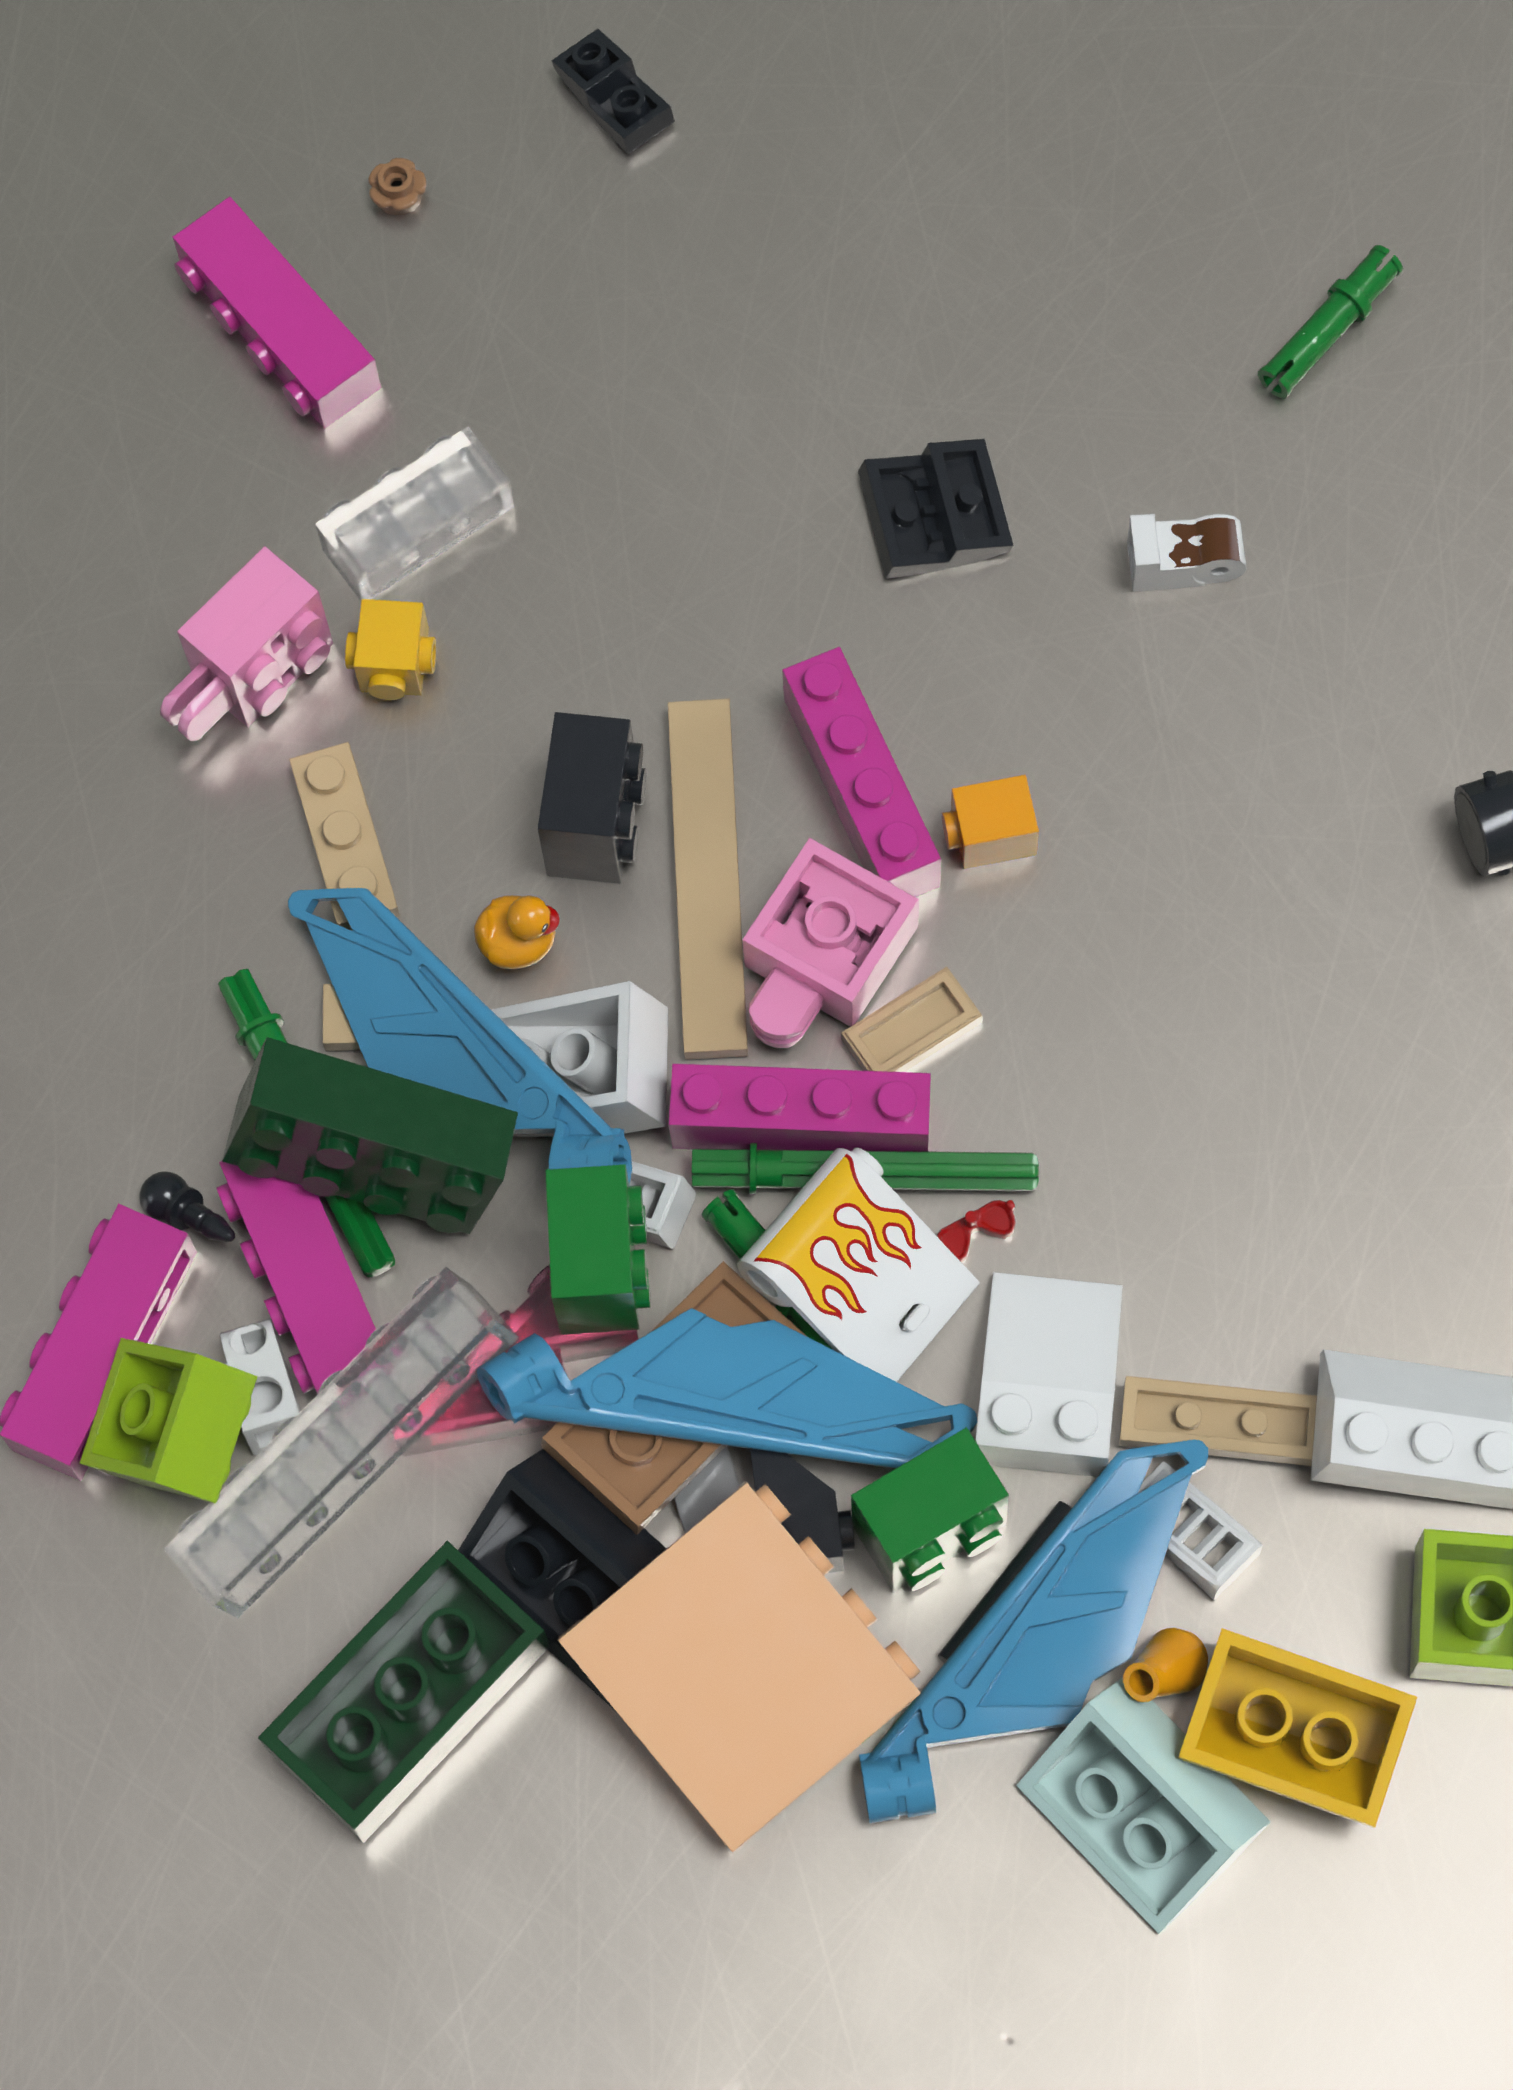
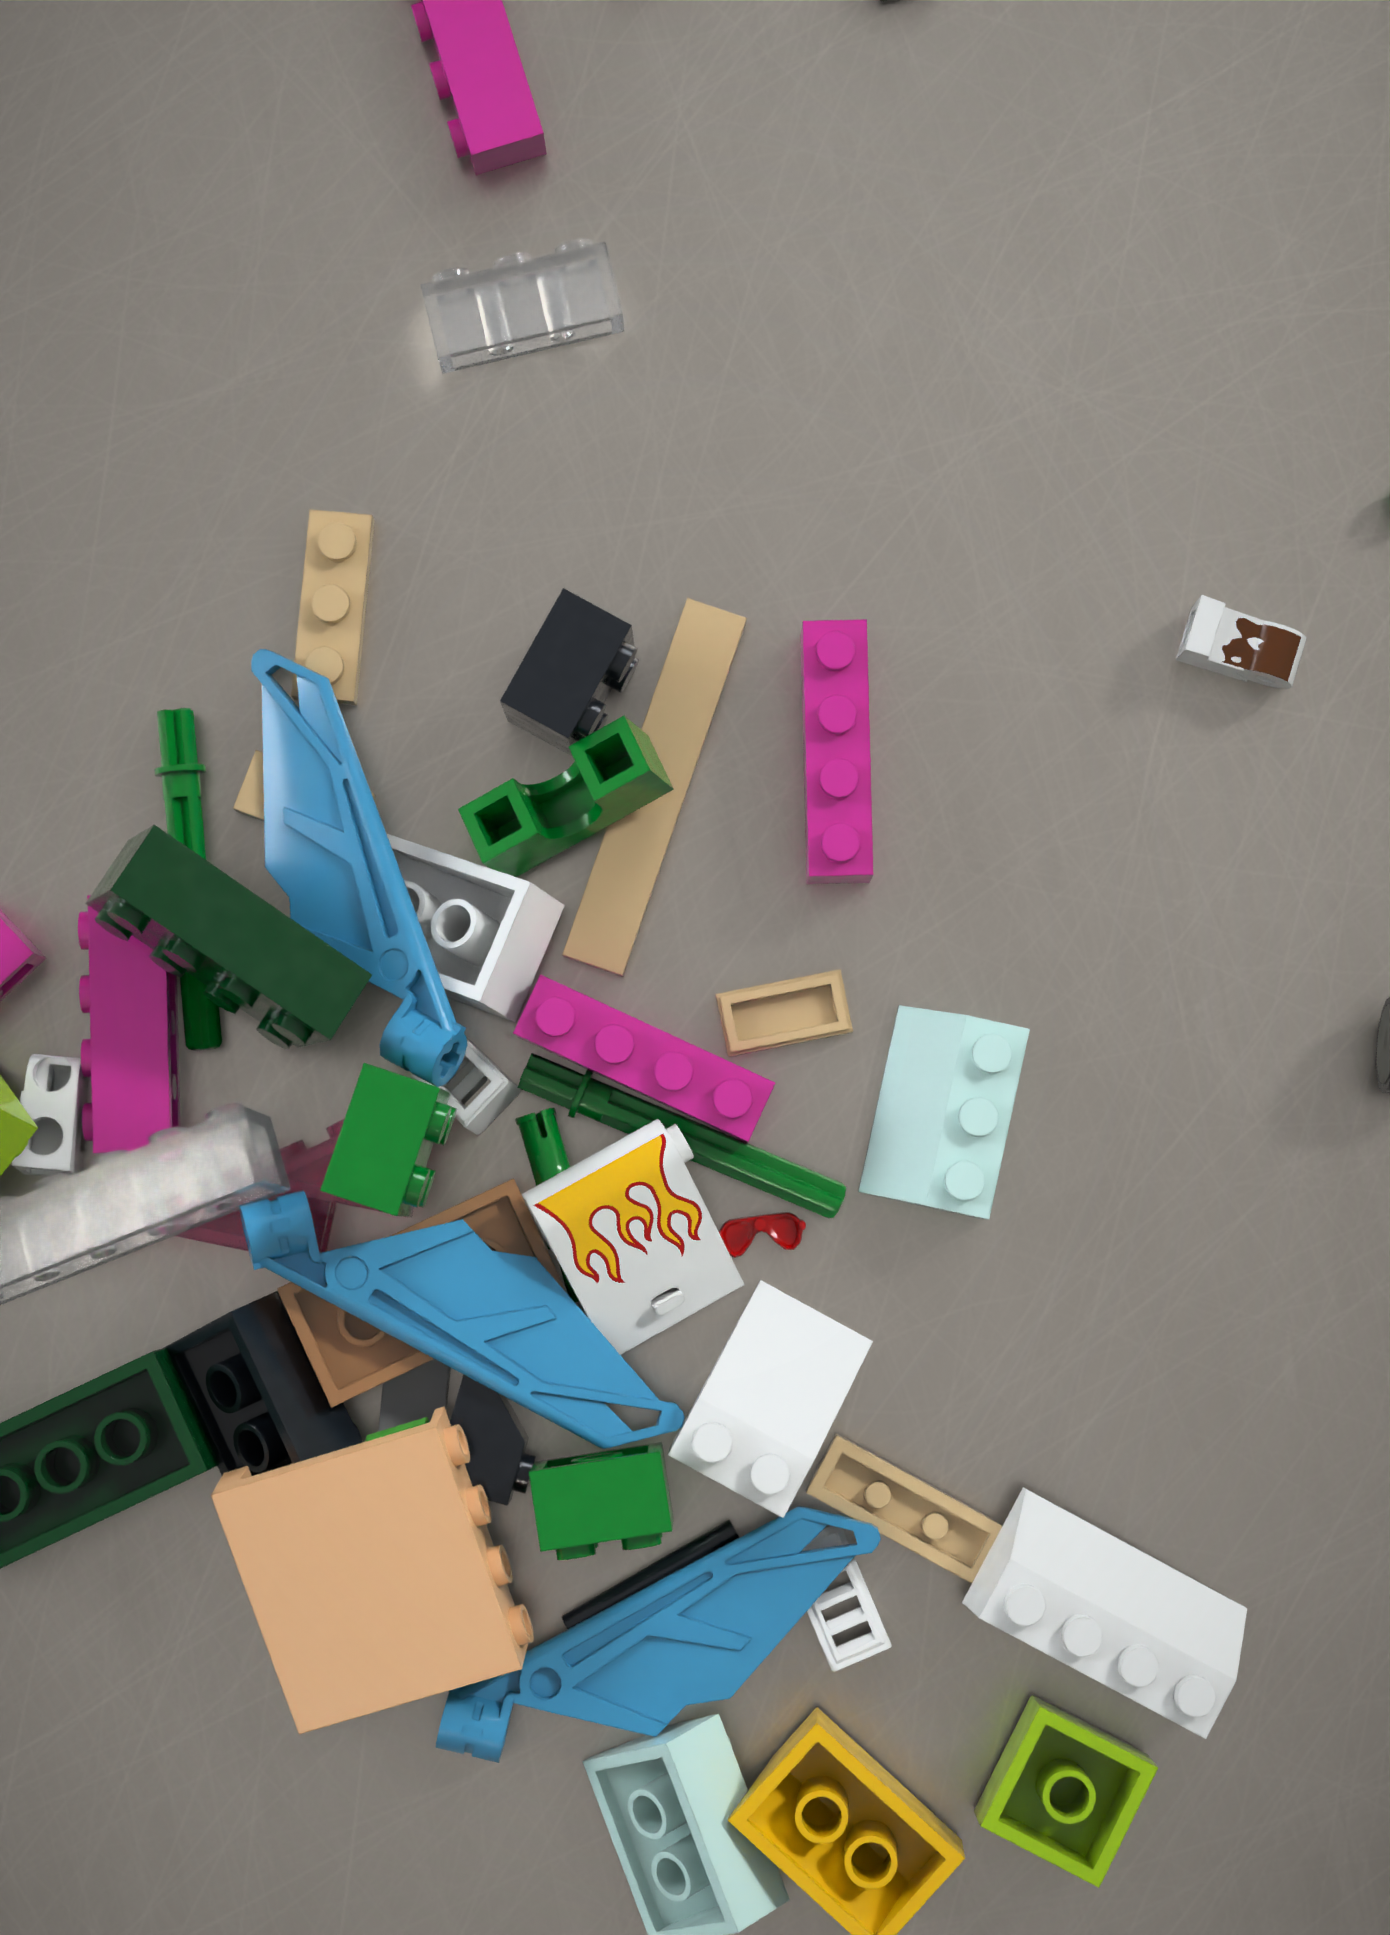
camera: 20 degrees right, 15 degrees up
black bar [139,1171,235,1242] -> none
bright pink brick [160,546,334,741] -> none
yellow brick [345,599,436,700] -> none
light orange animal [474,895,560,970] -> none
bright pink brick [742,838,919,1048] -> none
black slope [858,439,1014,579] -> none
light orange brick [942,774,1039,869] -> none
light orange cone [1123,1628,1208,1702] -> none
none -> green arch [458,715,674,877]
none -> light aqua slope [858,1005,1030,1220]

